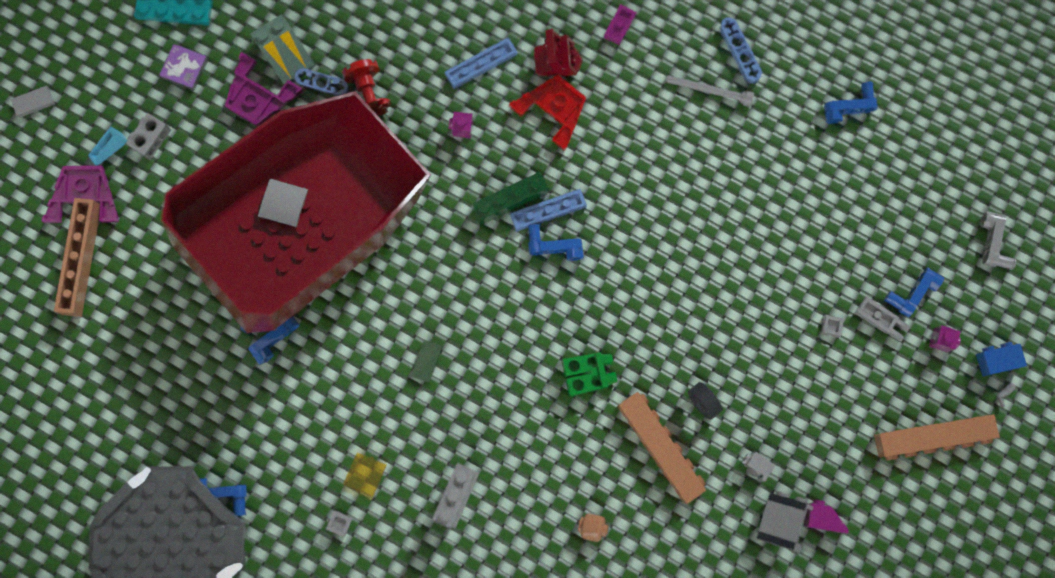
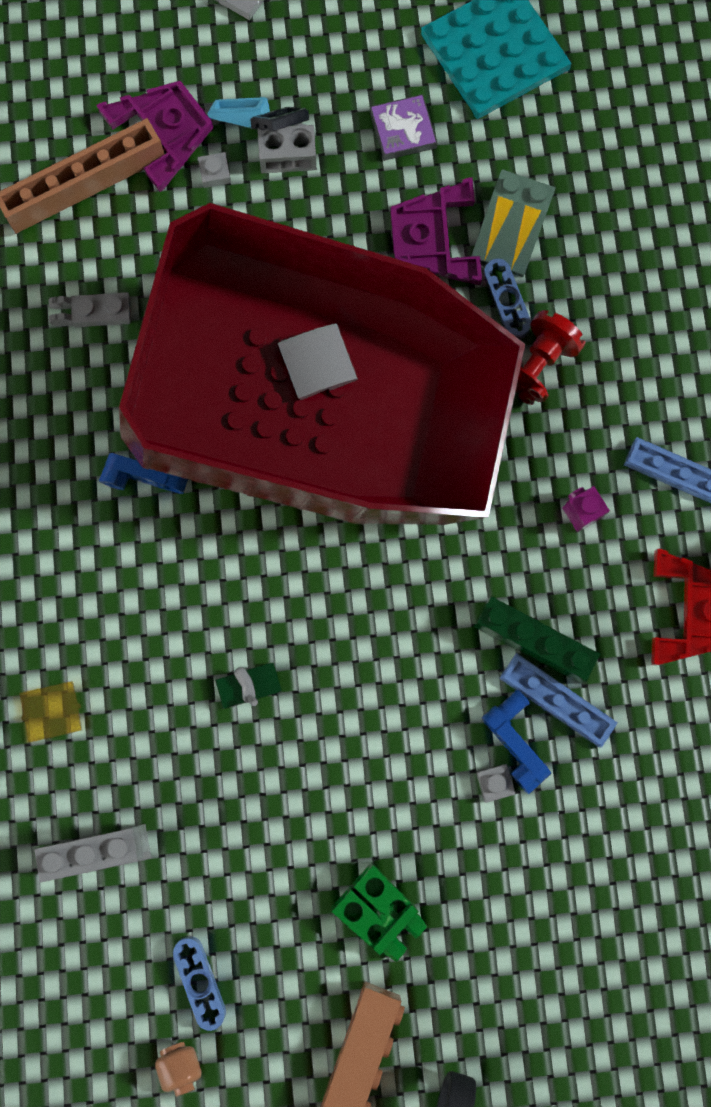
camera: 55 degrees right, 0 degrees up
none -> light grey hinge [48,293,131,327]
none -> medium blue beam [173,936,226,1031]
none -> light grey plate [198,152,231,188]
none -> light grey piece [234,667,258,706]
none -> black tile [250,107,309,131]
none -> light grey plate [476,764,515,803]

